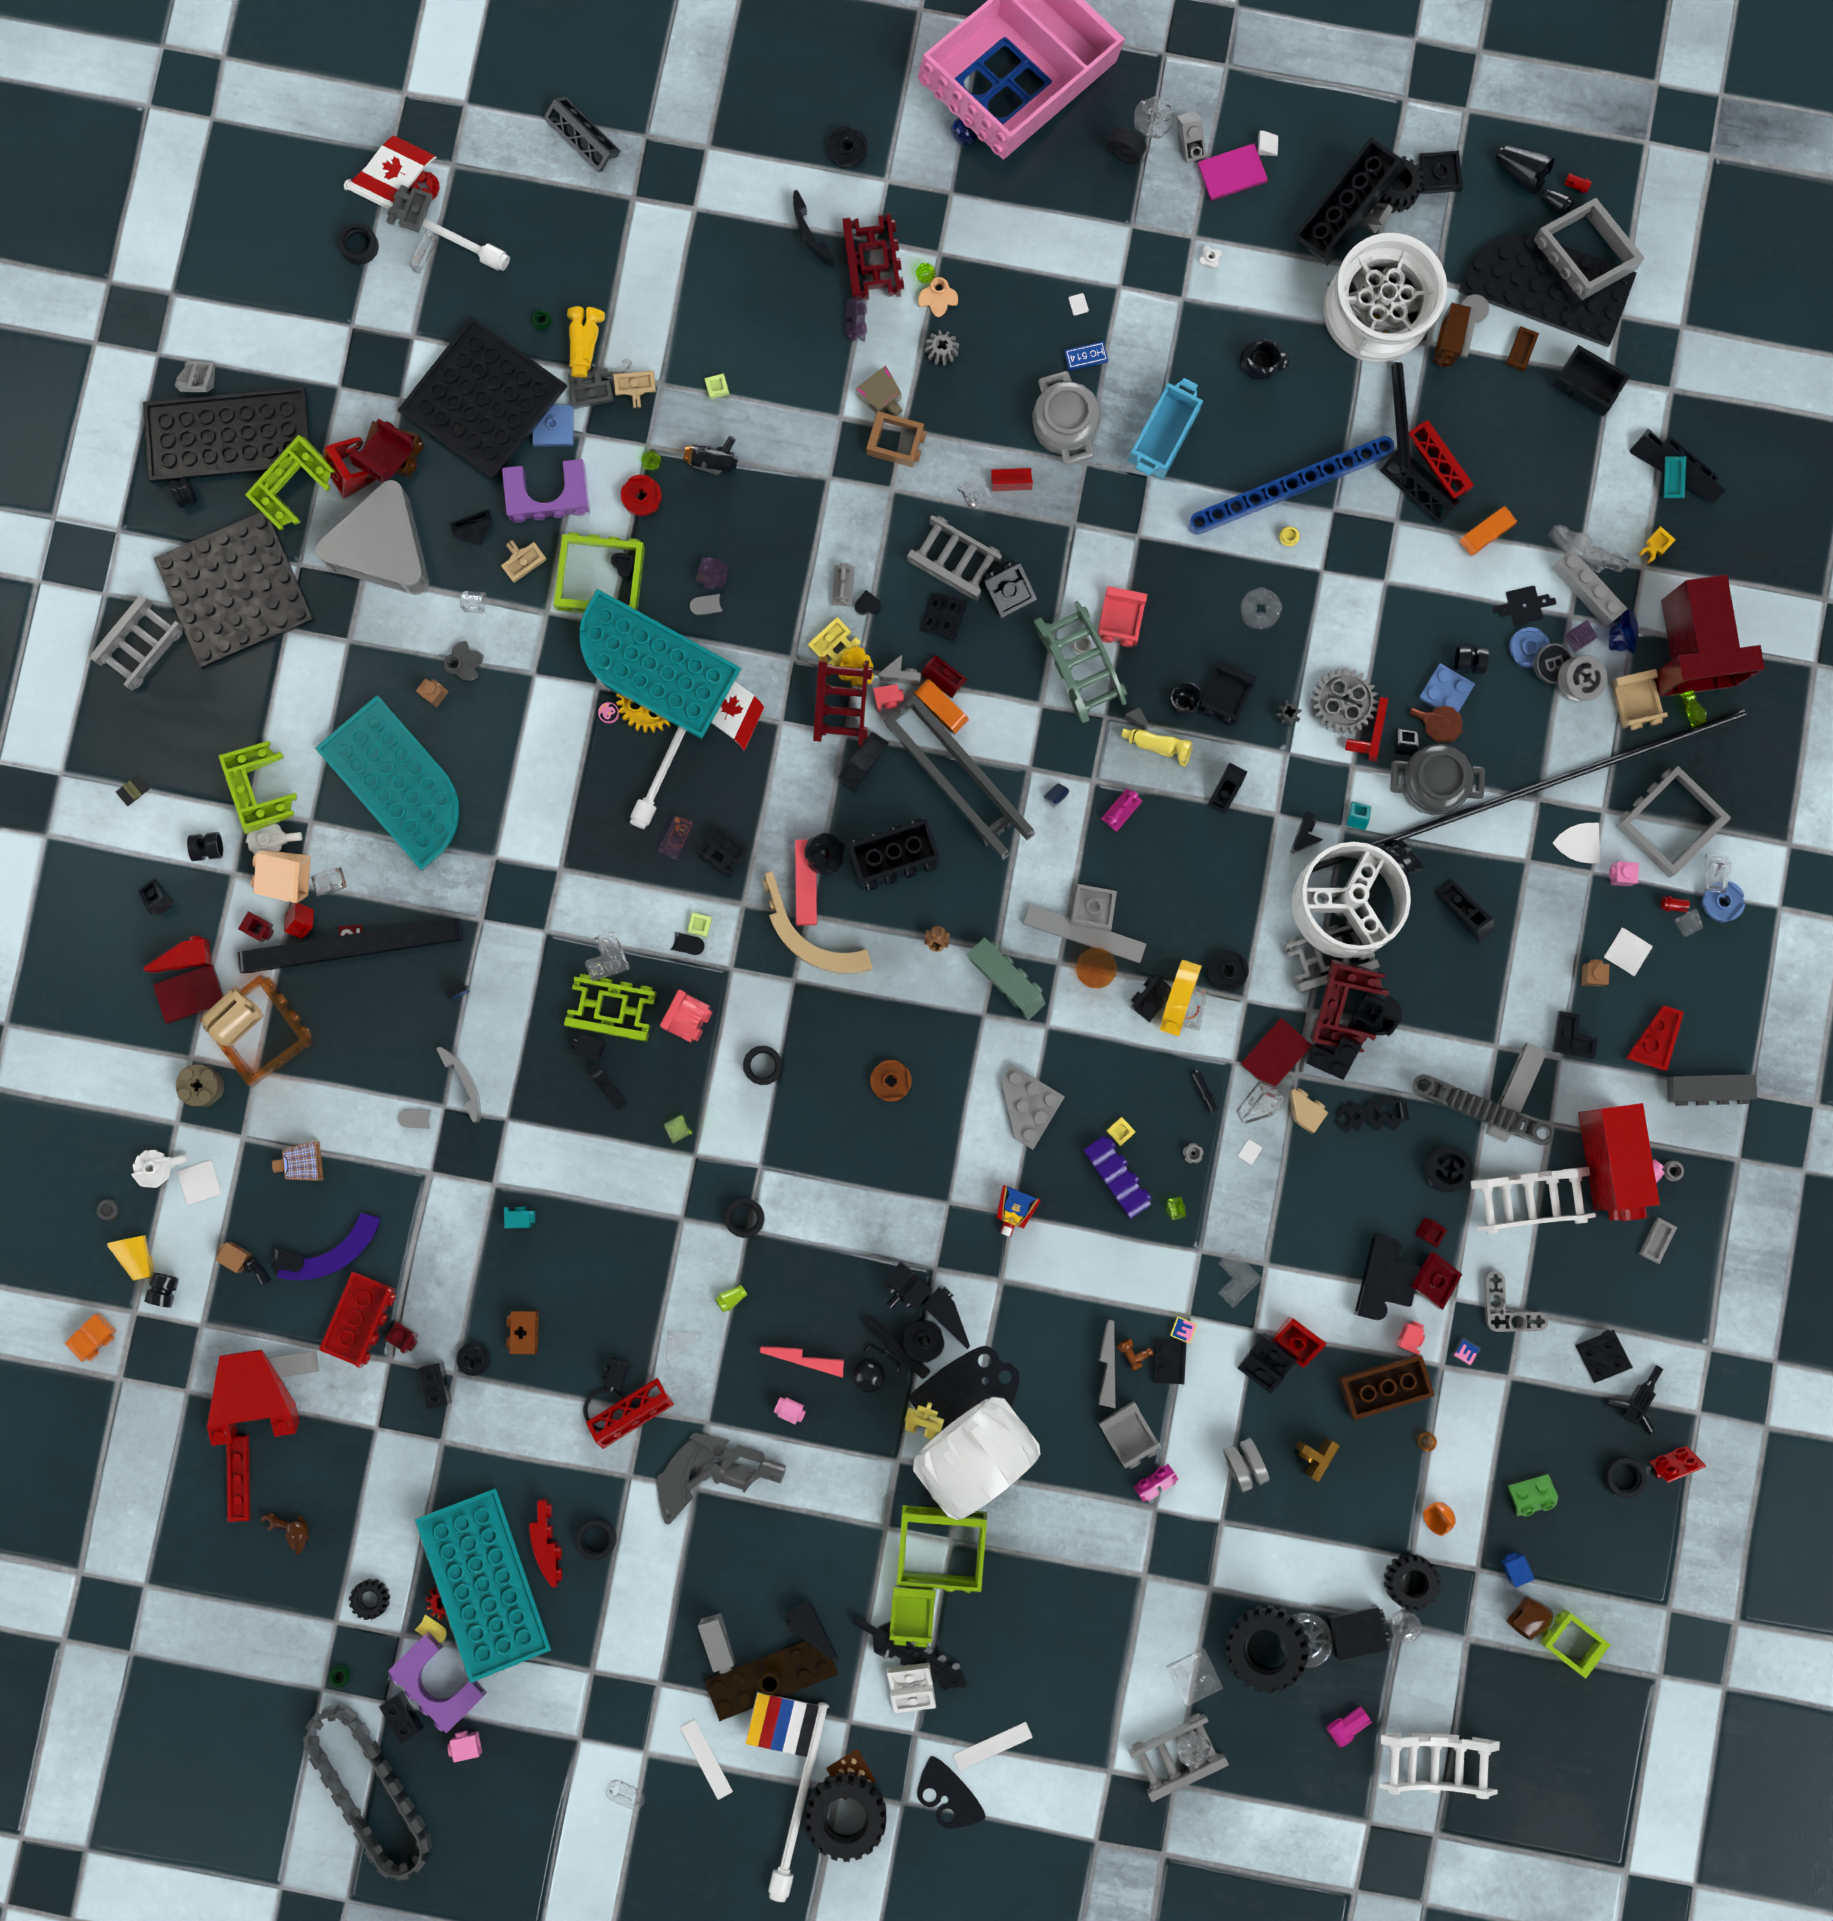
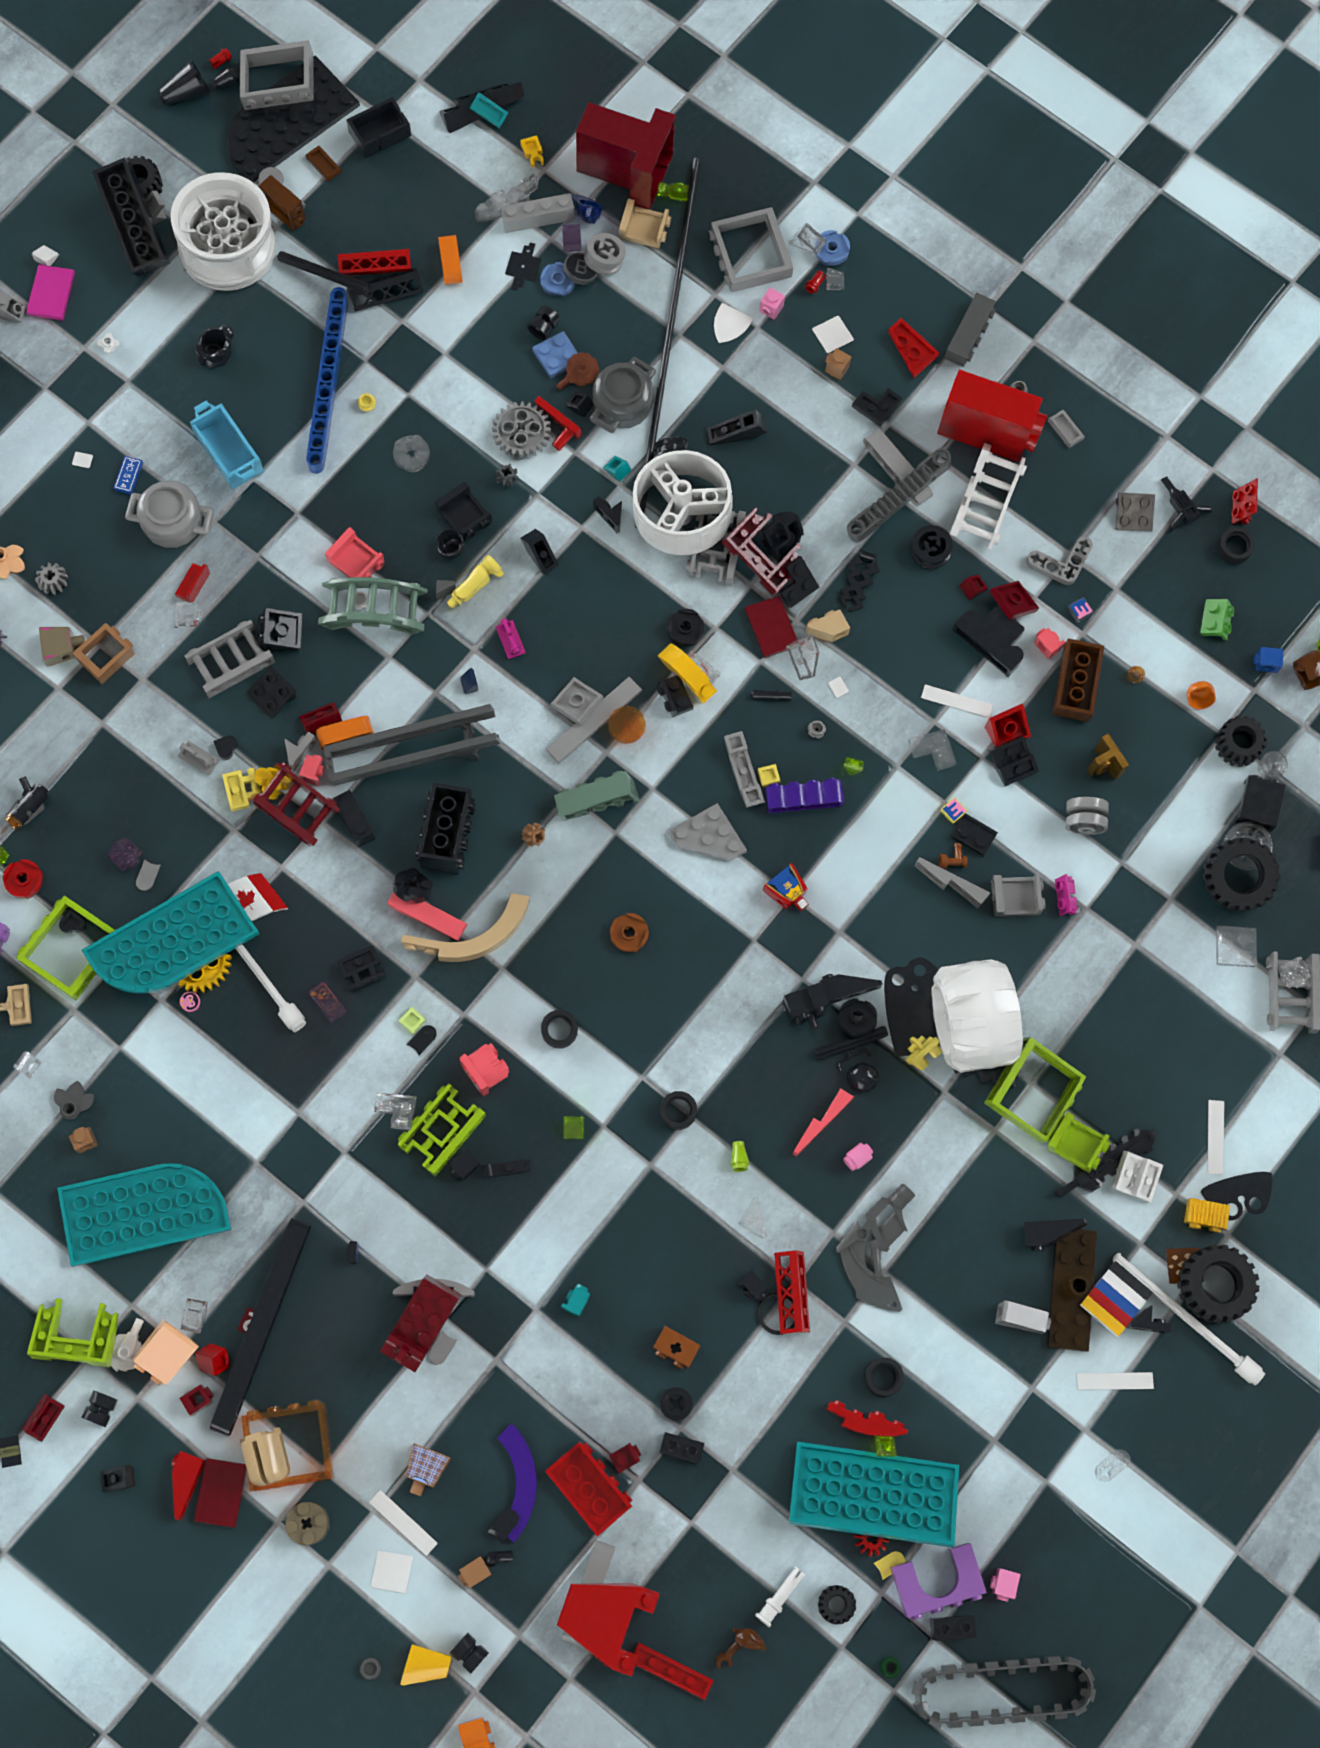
camera: 65 degrees left, 10 degrees down
white piece [131,1150,188,1188] -> none
black tile [1418,150,1463,194] -> none
none -> dark red slope [22,1394,65,1442]
none -> white sticker [369,1490,438,1556]
none -> dark red hinge [380,1274,461,1372]
none -> light grey slope [724,731,765,808]
none -> white pin [755,1567,805,1628]
none -> clear neon green slope [874,1436,897,1457]
none -> white sticker [921,685,993,718]
none -> black slope [1127,1305,1172,1334]
none -> yellow brick [1184,1198,1230,1233]

